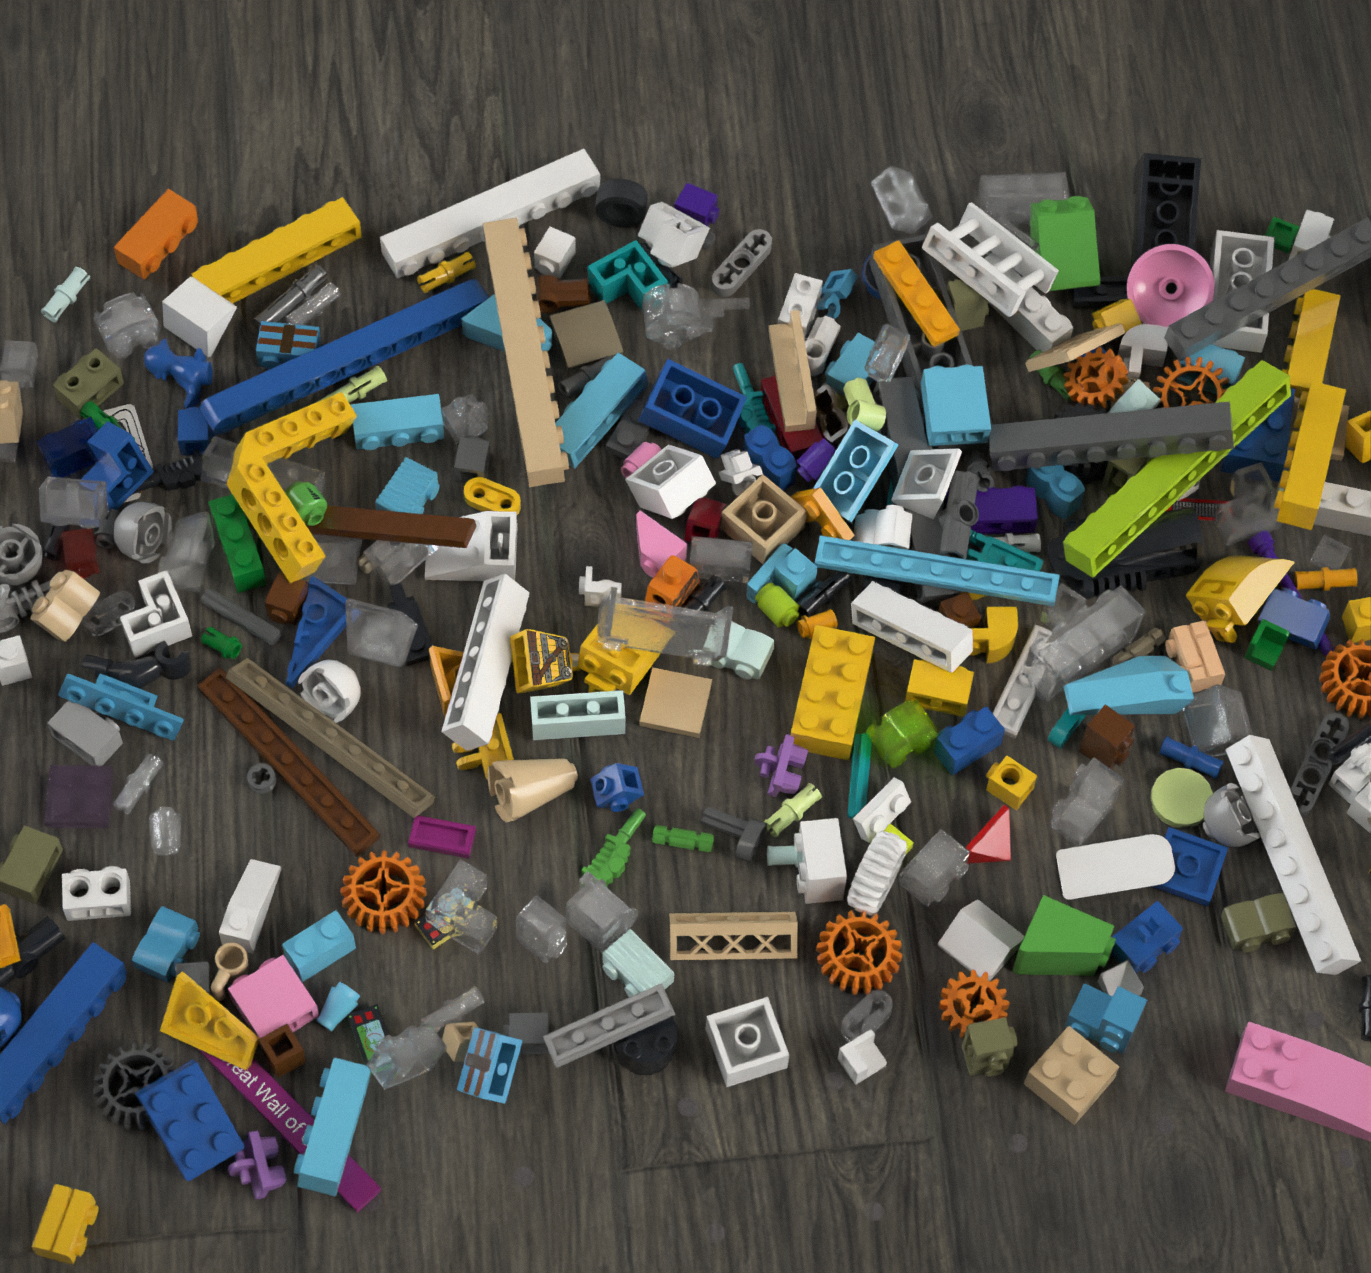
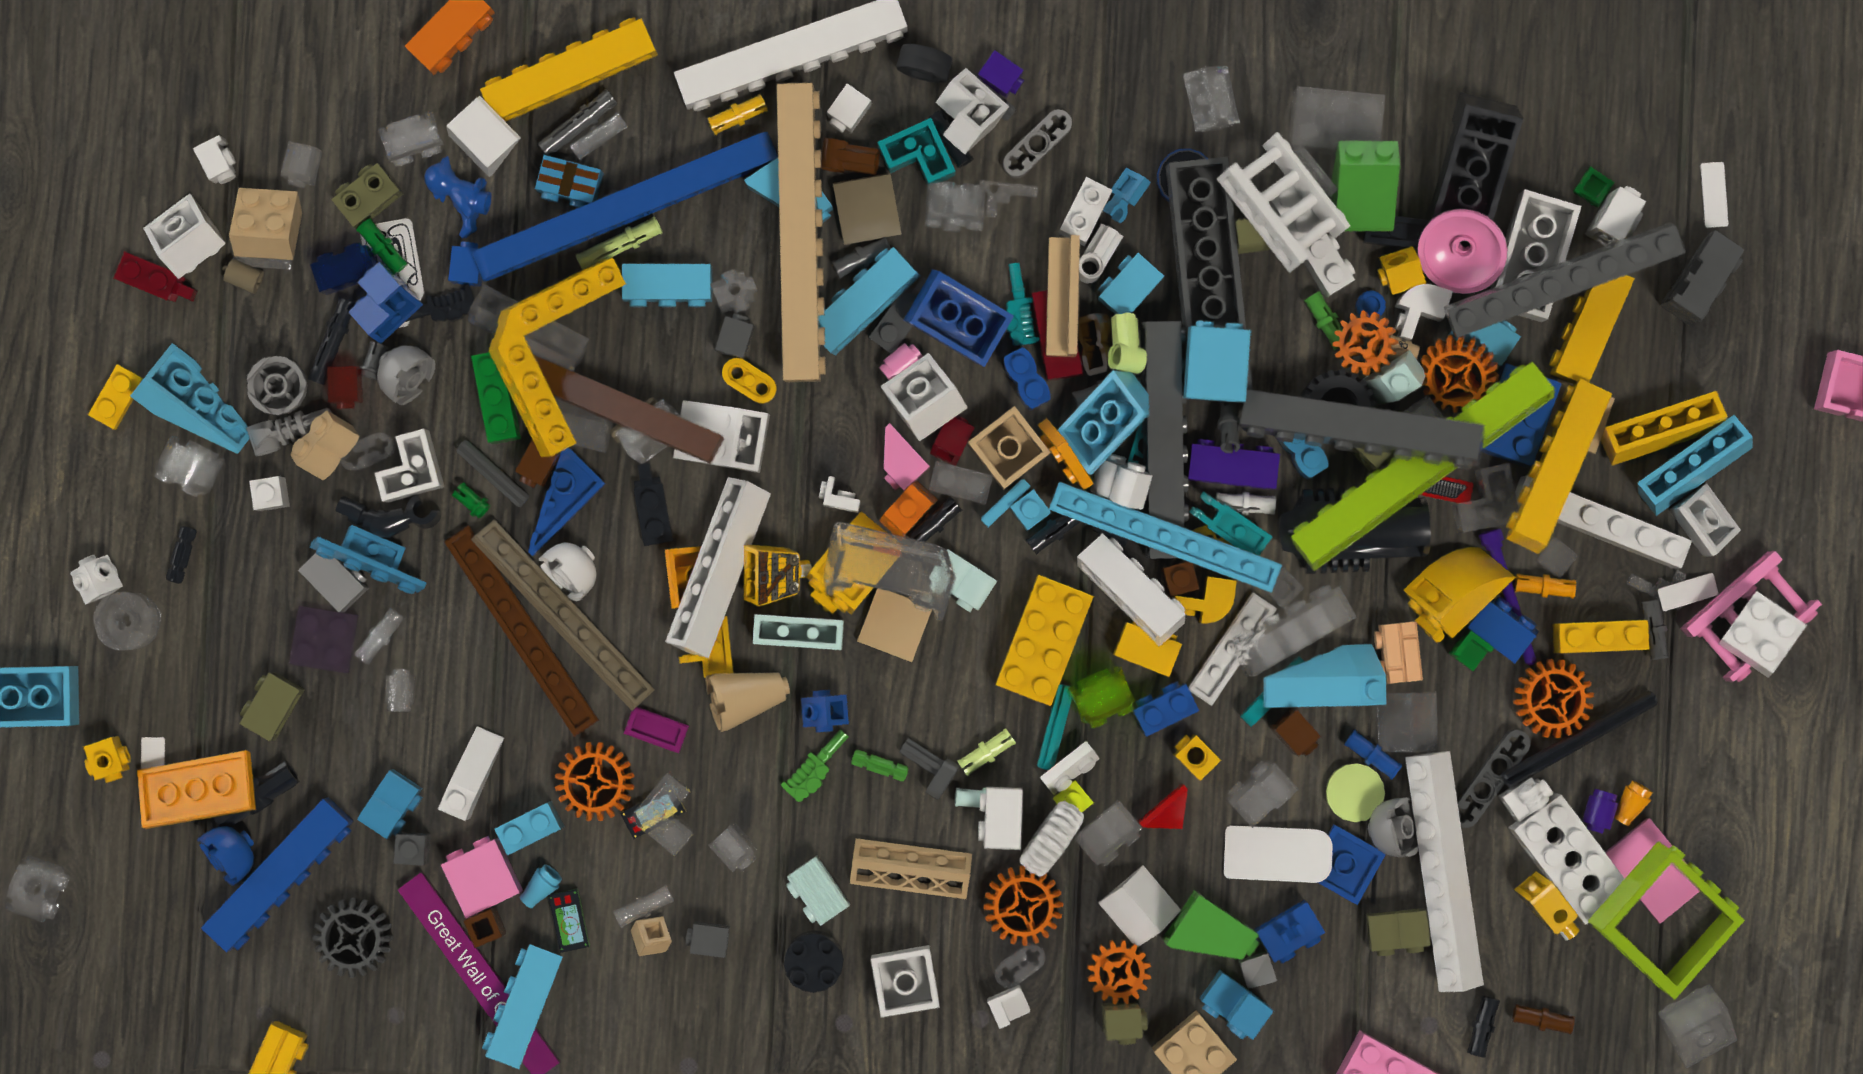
camera: 10 degrees right, 25 degrees up
clear brick [39,476,108,529] -> none
light aqua pin [41,267,90,322] -> none
white brick [62,866,131,921] -> none
blue brick [135,1059,245,1182] -> none
clear slope [158,512,215,593] -> none
yellow wing [160,971,260,1070] -> none
tan piece [211,942,249,1001] -> none
medium lavender hips [228,1131,286,1199] -> none
dark grey bush [247,763,276,794] -> none
bright green head [285,482,327,526] -> none
clear slope [345,598,418,668] -> none
clear brick [366,1023,447,1089] -> none
medium azure brick [375,457,440,514] -> none
dark azure brick [457,1027,523,1103] -> none
light grey tile [543,983,675,1068] -> none
clear plate [566,871,638,954] -> none
white hips [719,449,763,496] -> none
medium lavender hips [754,734,808,797] -> none
lime brick [755,583,799,627] -> none
dark purple brick [796,438,836,483] -> none
light orange pin [797,609,838,639] -> none
clear brick [864,324,910,382] -> none
light orange plate [873,240,960,347] -> none
white slope [891,448,962,519] -> none
dark grey piece [939,471,979,559] -> none
tan tile [1025,323,1125,372] -> none
dark tan axle [1113,627,1166,665] -> none

